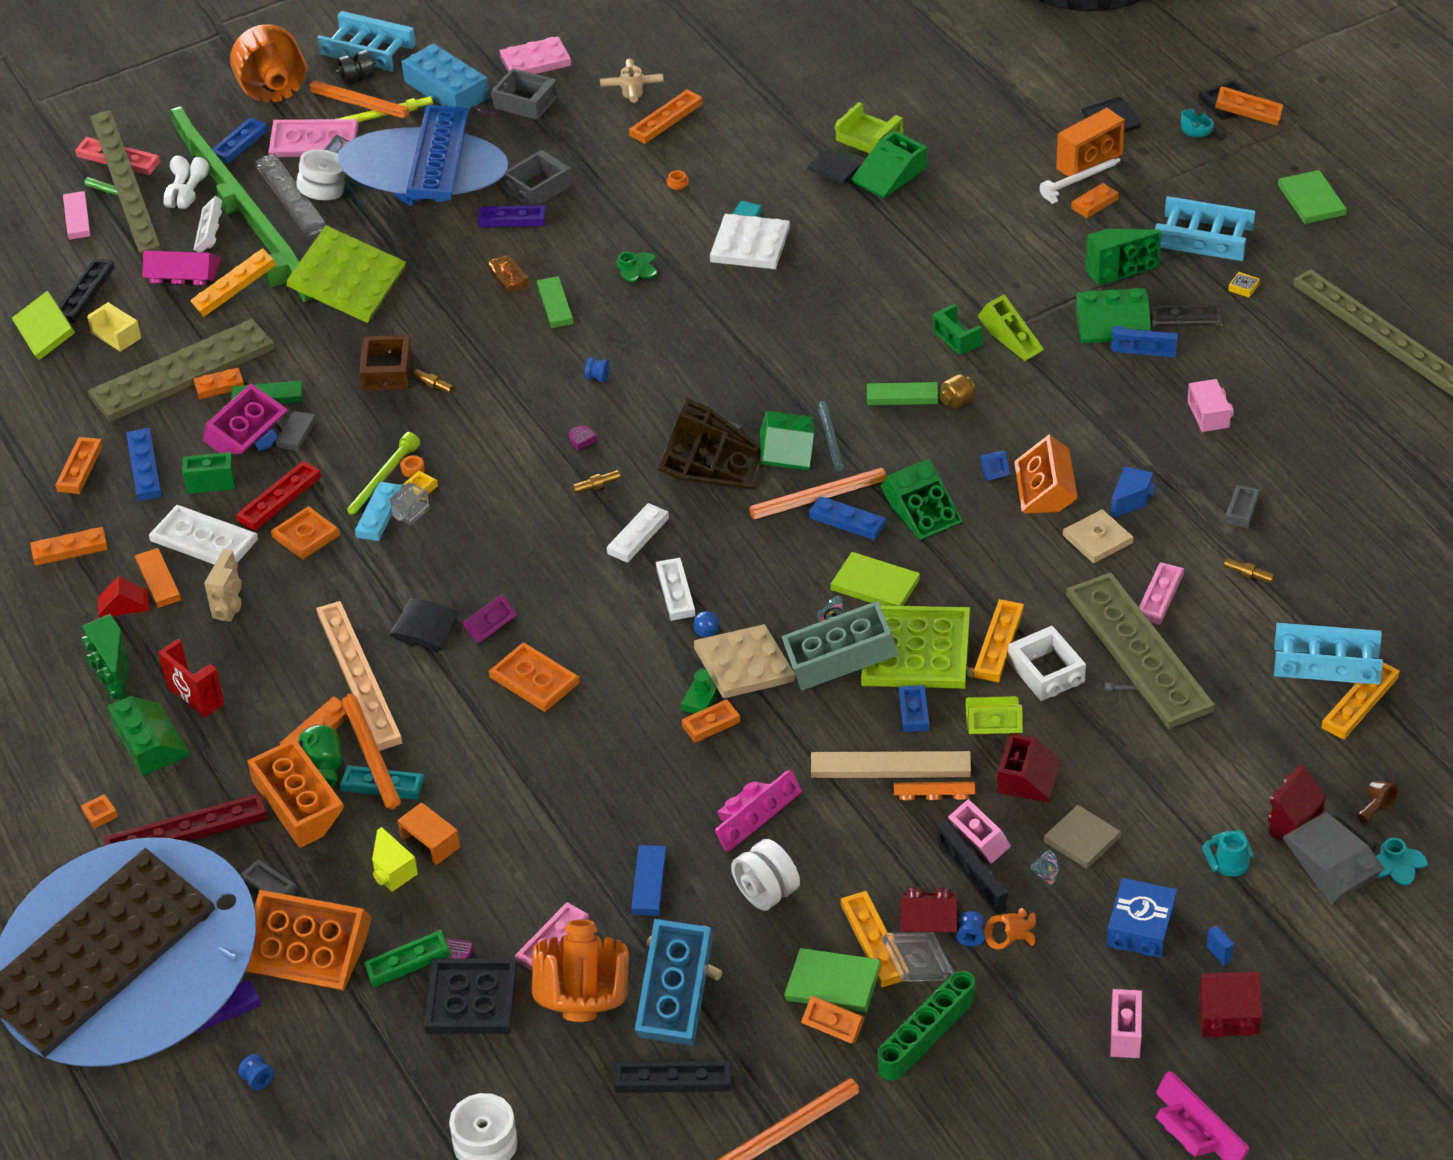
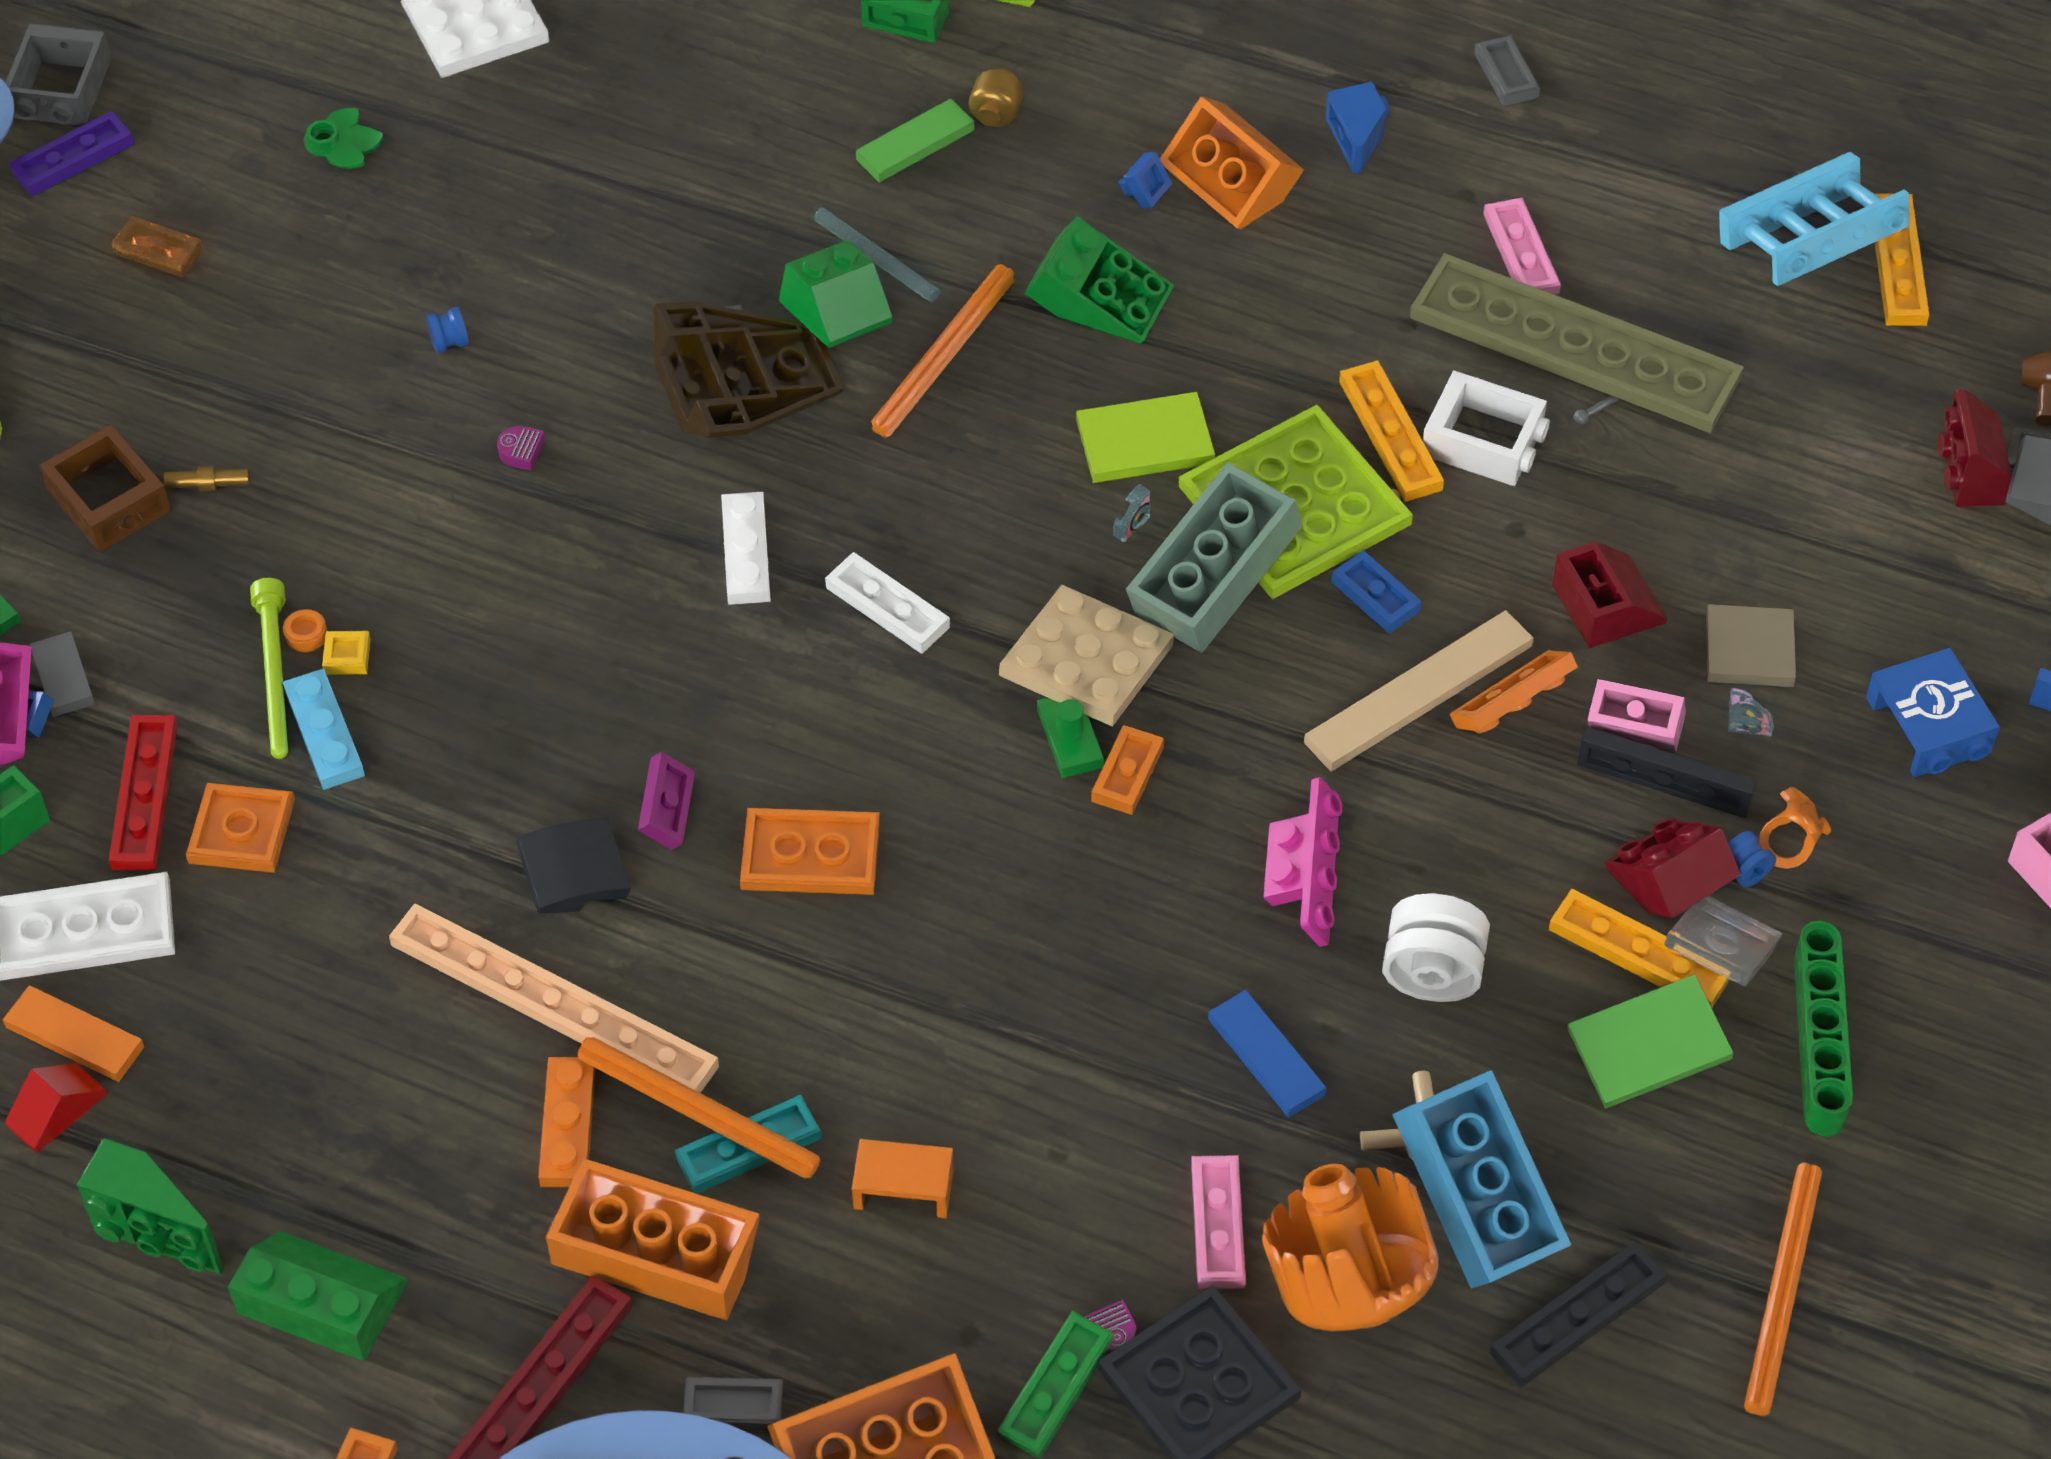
camera: 40 degrees left, 10 degrees up
red panel [158,639,225,718] -> none
tan plate [204,549,242,622] -> none
green piece [298,725,343,788] -> none
neon yellow slope [372,827,418,892] -> none
clear brick [390,482,430,526] -> none
bright green tile [537,276,573,328] -> none
pearl gold bar [572,470,621,494] -> none
blue piece [694,611,719,637] -> none
orange plate [801,996,865,1044] -> none
blue plate [809,496,886,540] -> none
lime panel [966,696,1023,734] -> none
tan plate [1063,509,1133,563] -> none
teal piece [1202,830,1254,877] -> none
pearl gold bar [1224,558,1275,584] -> none

